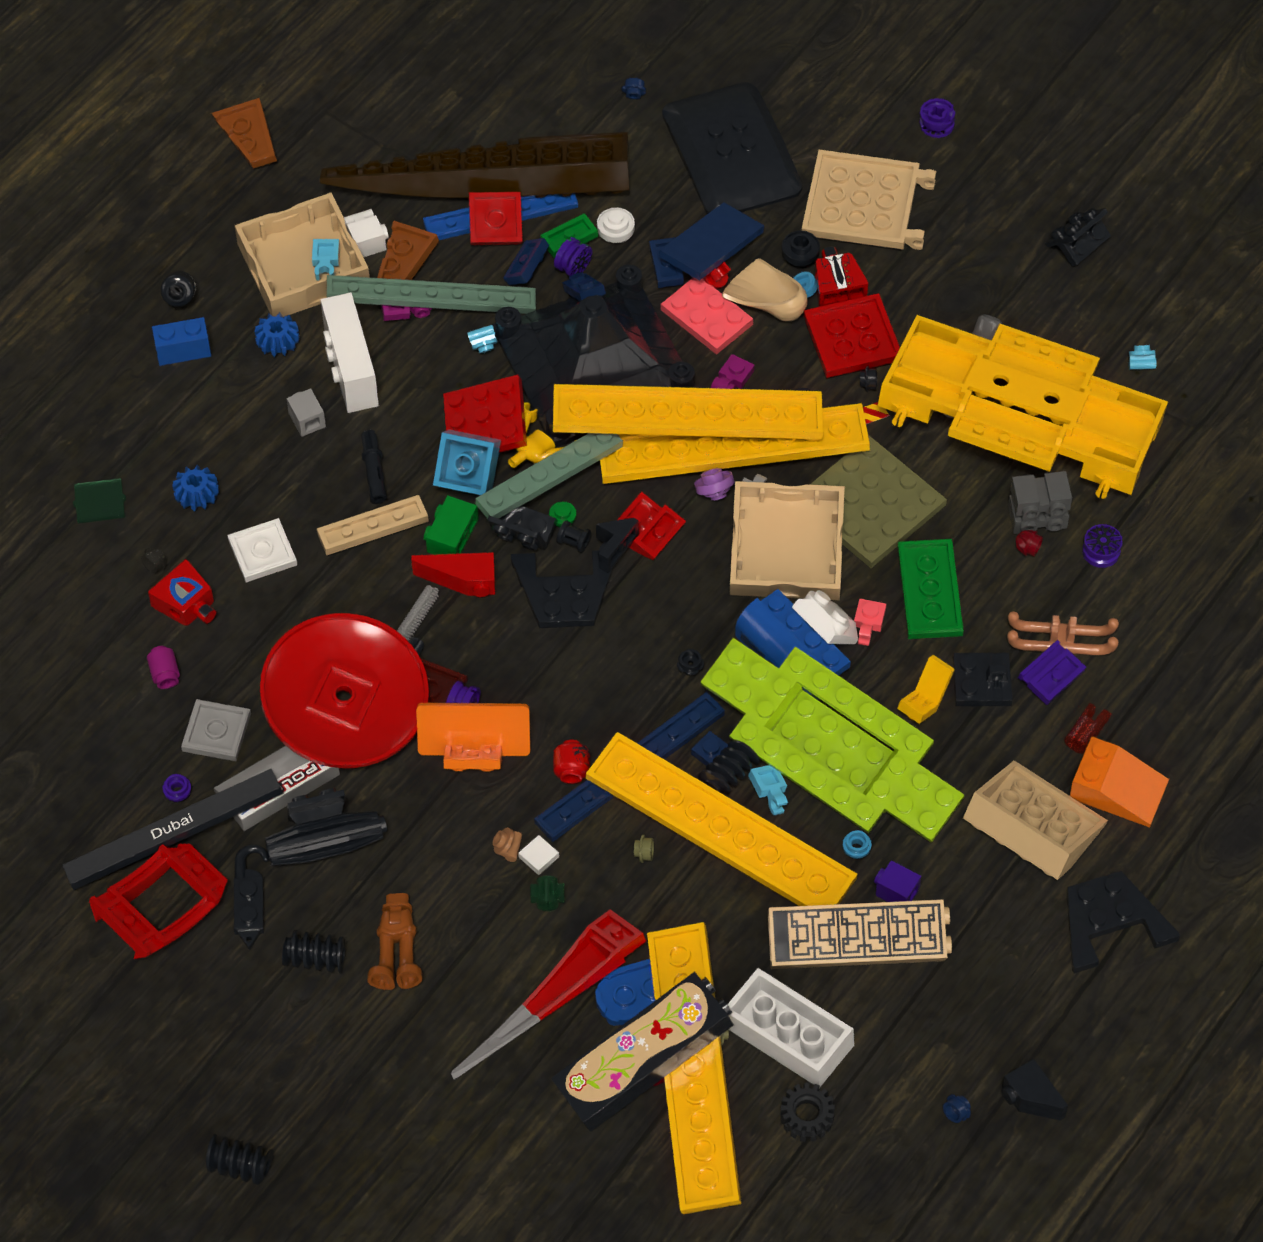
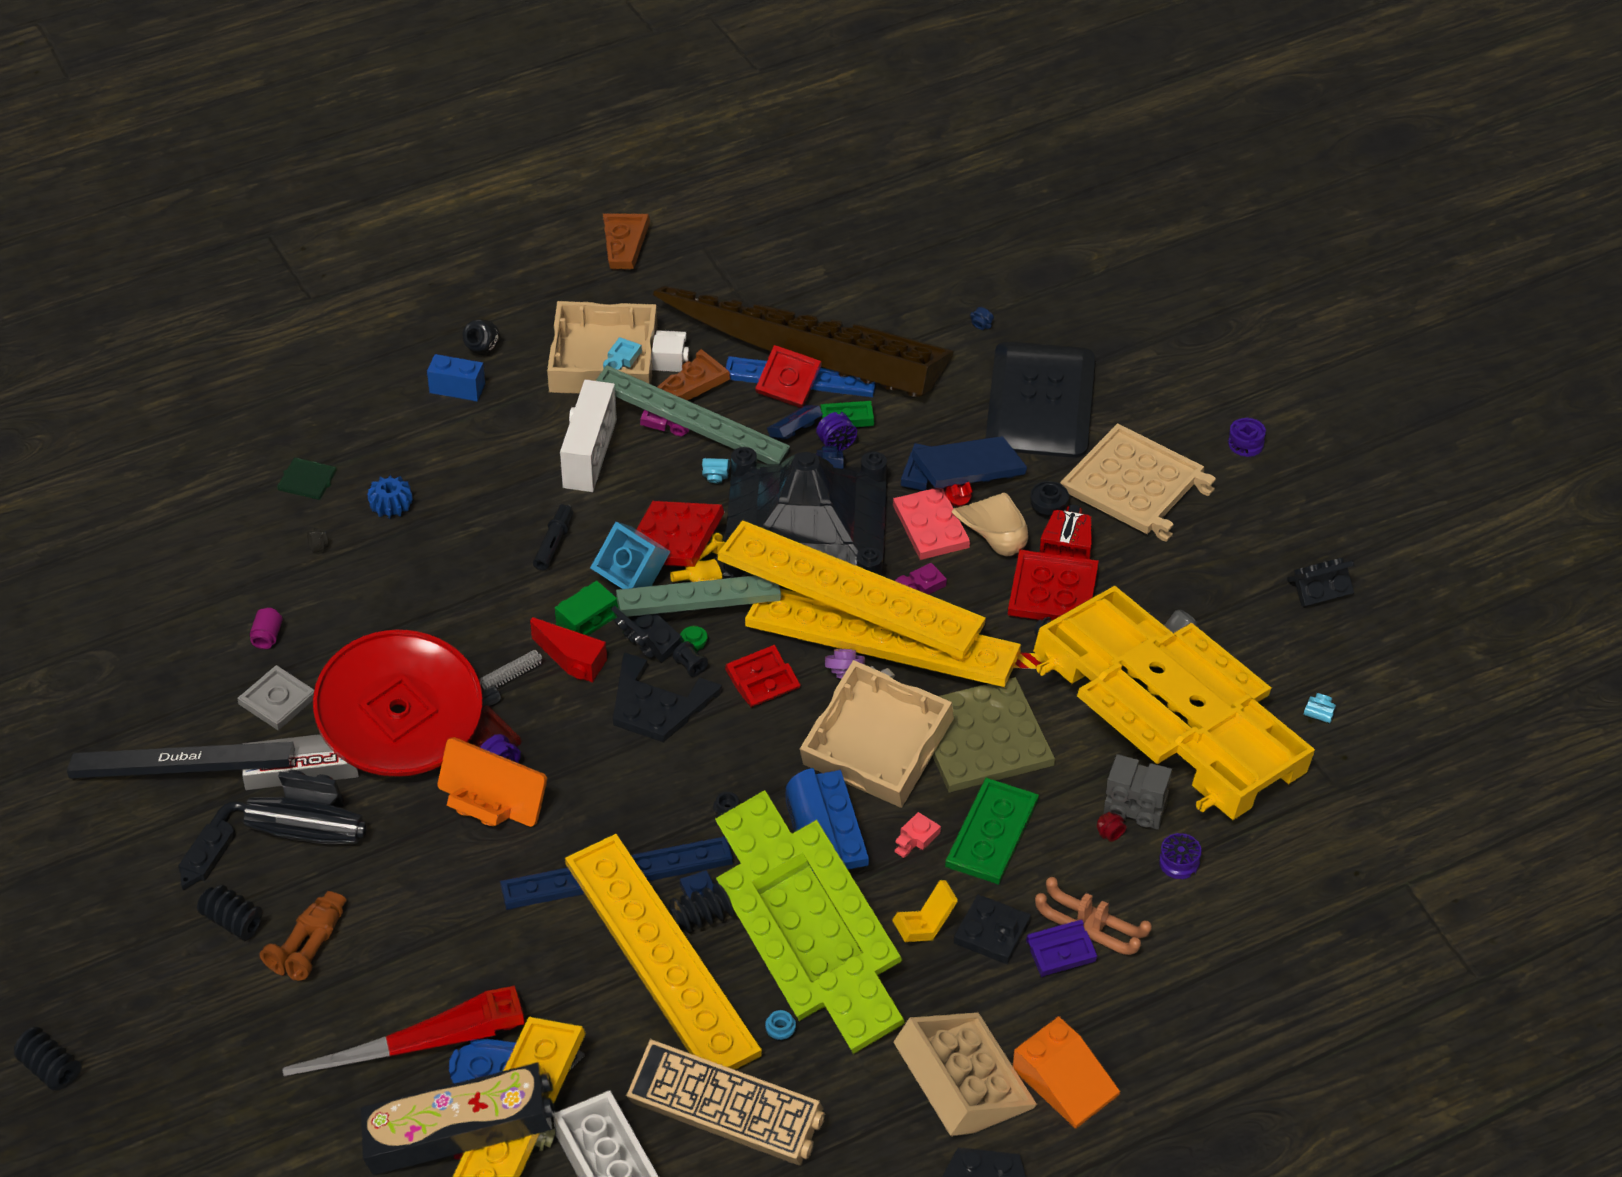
camera: 25 degrees right, 10 degrees down
red wedge [89,844,228,959] -> none
red torso [148,559,216,626] -> none
dark purple plate [163,774,191,802] -> none
white tile [227,518,297,582] -> none
blue gear [255,312,299,357] -> none
light grey brick [286,388,326,437] -> none
tan plate [317,495,429,556] -> none
medium nougat plate [493,828,522,862] -> none
white tile [518,835,559,875] -> none
clear green gear [530,875,565,911] -> none
red head [553,739,590,784] -> none
black slope [596,518,639,573] -> none
white plate [597,208,635,243] -> none
olive plate [634,835,654,863] -> none
medium azure plate [748,765,788,815] -> none
white slope [792,590,858,644] -> none
dark azure tile [793,272,817,298] -> none
dark purple brick [874,860,921,902] -> none
clear red hinge [1064,703,1112,754] -> none

